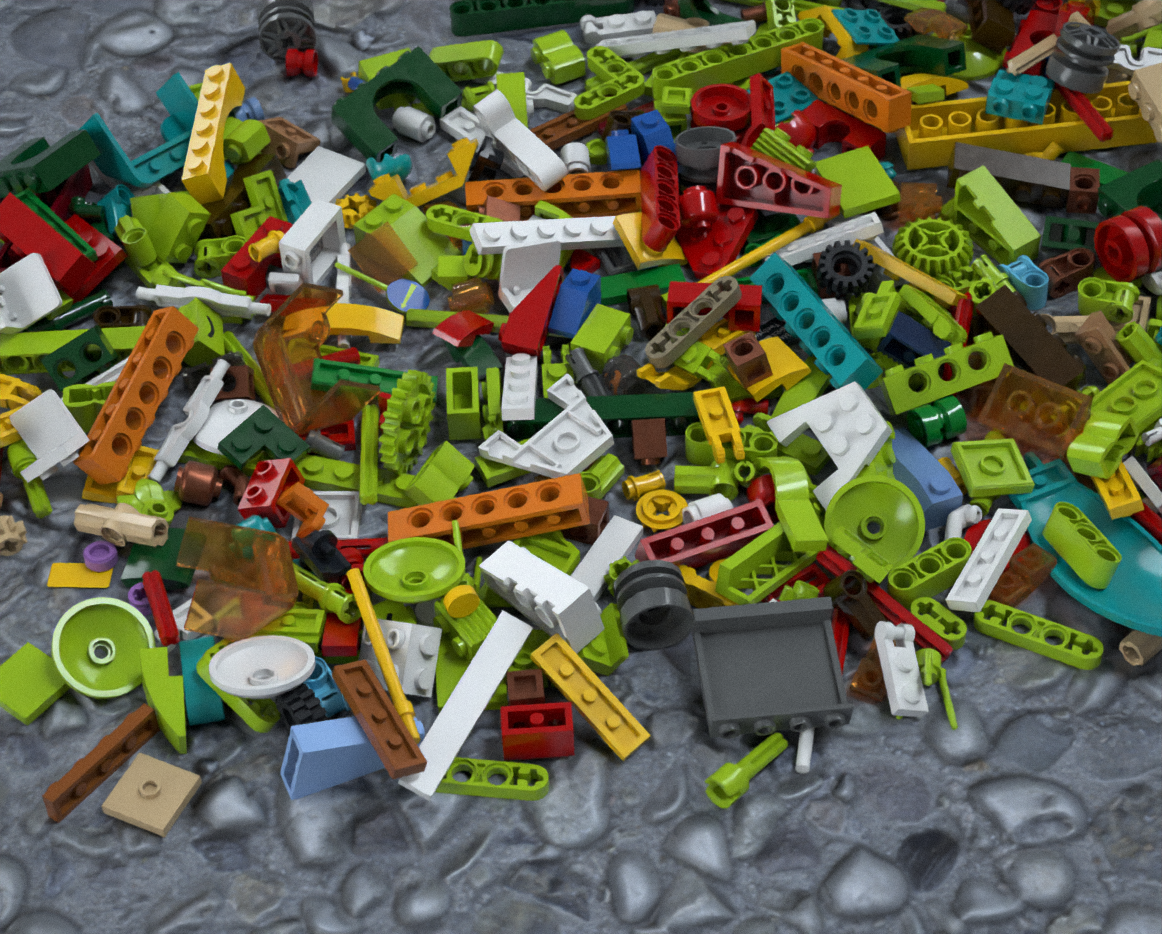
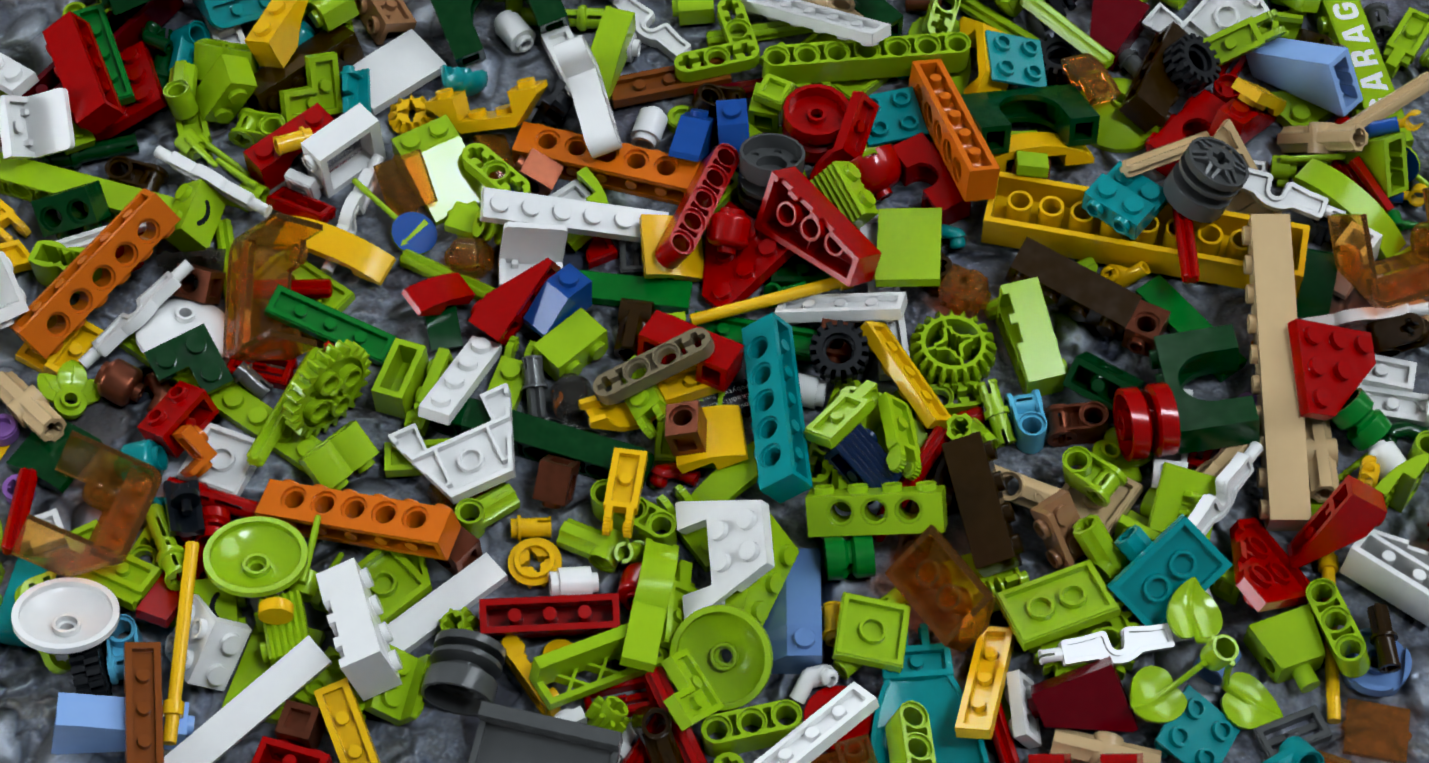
camera: 20 degrees right, 10 degrees up
lime brick [1067,410,1139,479] -> none

